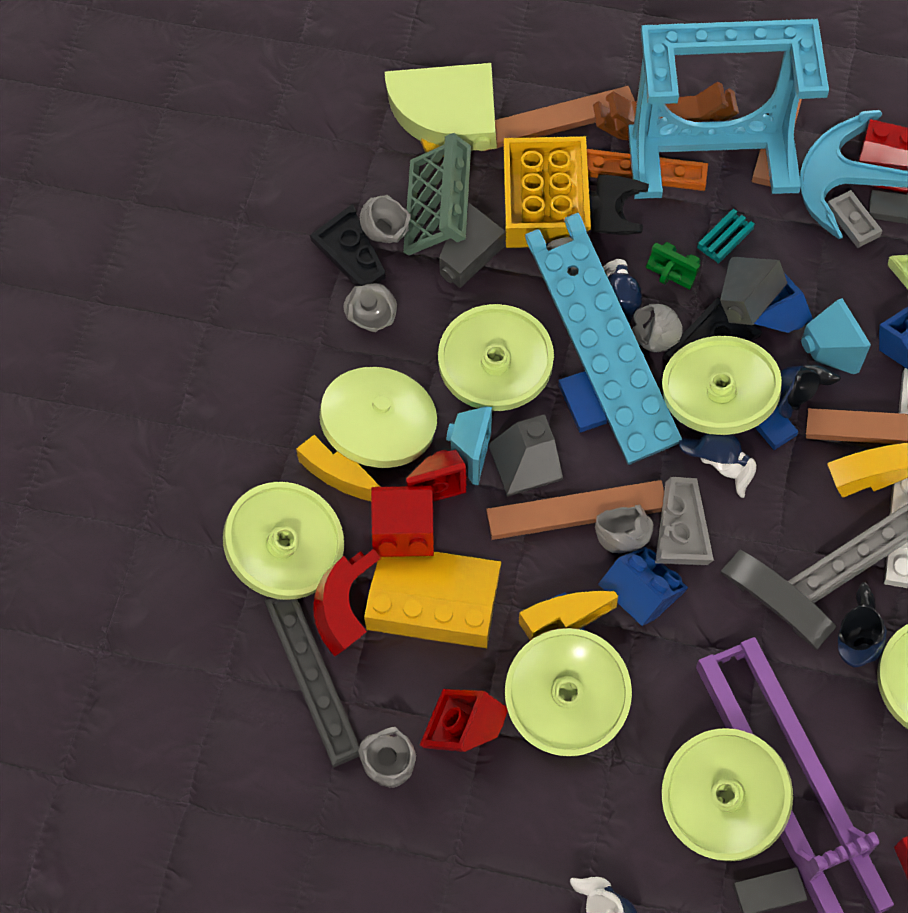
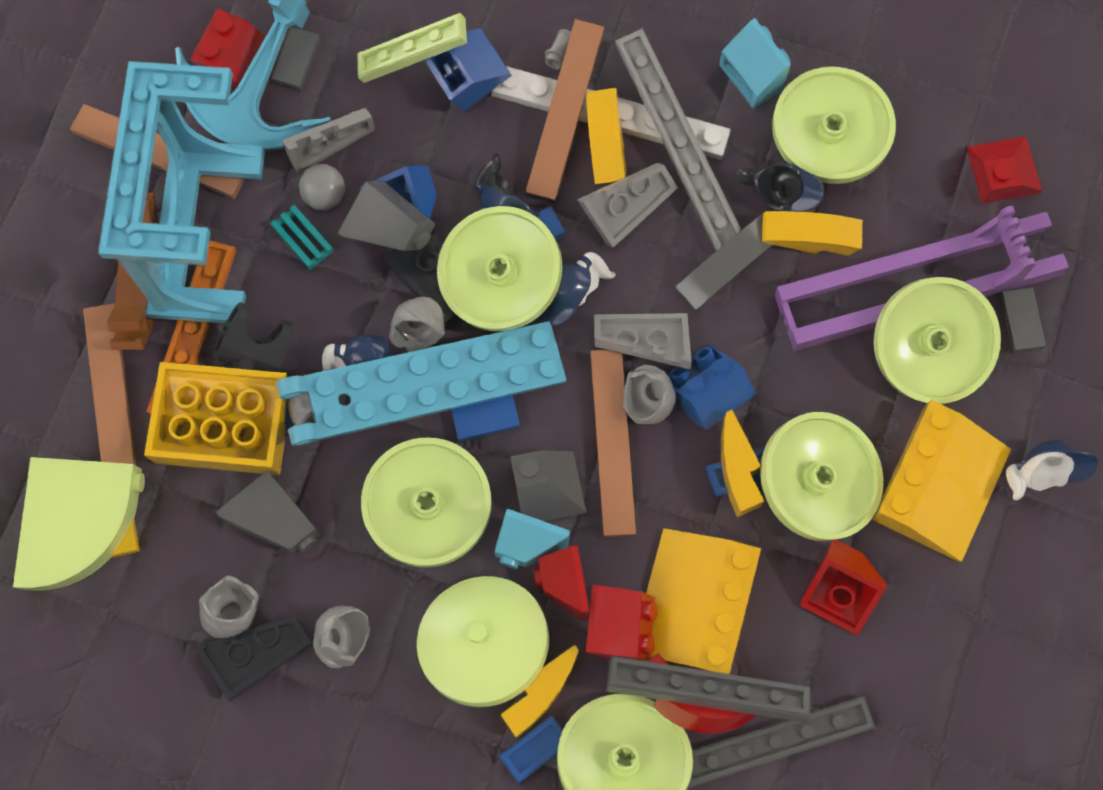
camera: 85 degrees left, 10 degrees up
light grey hair [358,727,416,788] -> none
sand green fence [403,133,471,255] -> none
green hips [646,242,701,290] -> none
medium azure slope [801,298,871,374] -> none
light grey plate [827,190,883,248] -> none
none -> light grey wing [282,108,375,175]
none -> light grey hair [299,164,345,210]
none -> blue tile [499,715,563,783]
none -> light grey wing [577,163,678,248]
none -> dark grey tile [606,656,810,722]
none -> yellow slope [762,211,862,256]
none -> yellow slope [872,400,1011,562]

